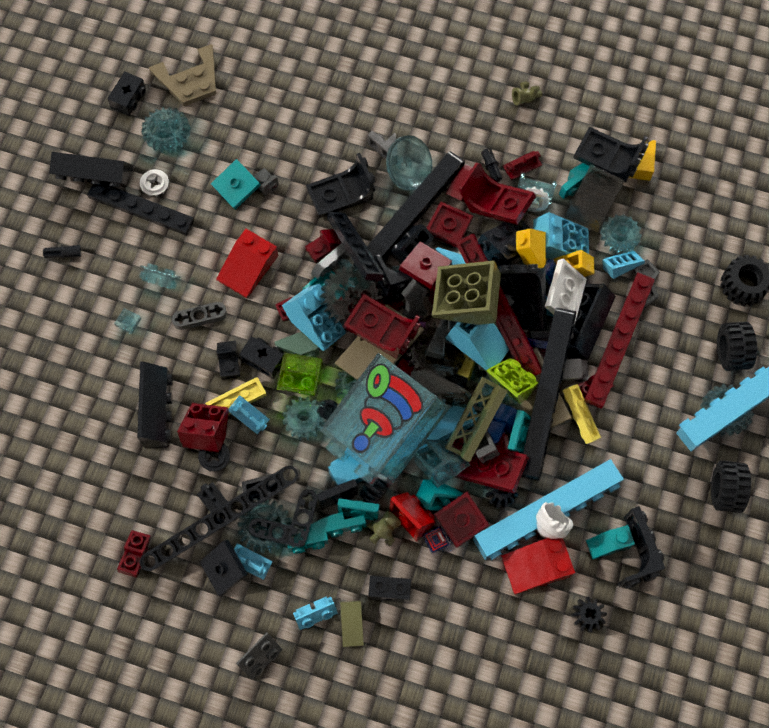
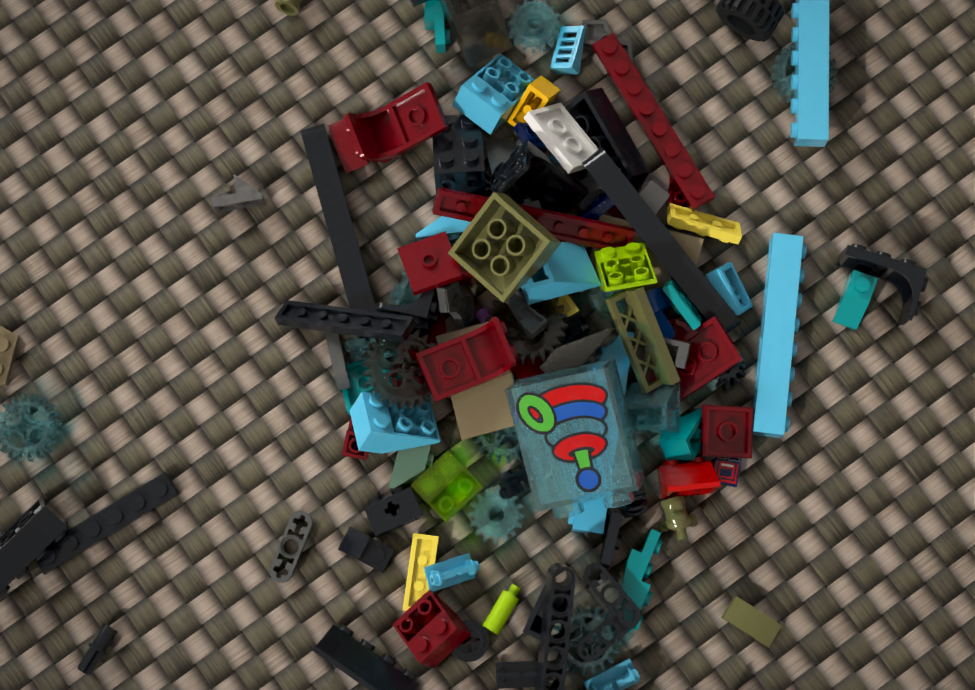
camera: 50 degrees left, 10 degrees up
clear light blue plate [114,308,141,334] -> none
clear light blue hinge [139,263,181,289] -> none
white gear [140,169,169,197] -> none
teal plate [211,159,261,210] -> none
red slope [216,229,278,298] -> none
dark grey bracket [253,168,279,196] -> none
medium azure hinge [293,596,338,630] -> none
dark red slope [305,229,342,263] -> none
black bracket [306,153,375,219] -> none
teal plate [338,499,379,521] -> none
black brick [368,576,411,603] -> none
clear light blue dish [386,135,432,191] -> none
black brick [390,224,434,264] -> none
dark red plate [427,201,474,248] -> none
black axle [481,148,502,182] -> none
red slope [501,538,575,595] -> none
dark red hinge [502,151,542,181] -> none
yellow slope [516,229,546,269] -> none
clear light blue hinge [518,173,557,204] -> none
white gear [526,186,550,212] -> none
white hair [536,502,573,539] -> none
black gear [571,597,607,633] -> none
black tyre [711,460,751,513] -> none
none -> lime cylinder [482,584,520,635]
none -> medium azure slope [705,262,753,316]

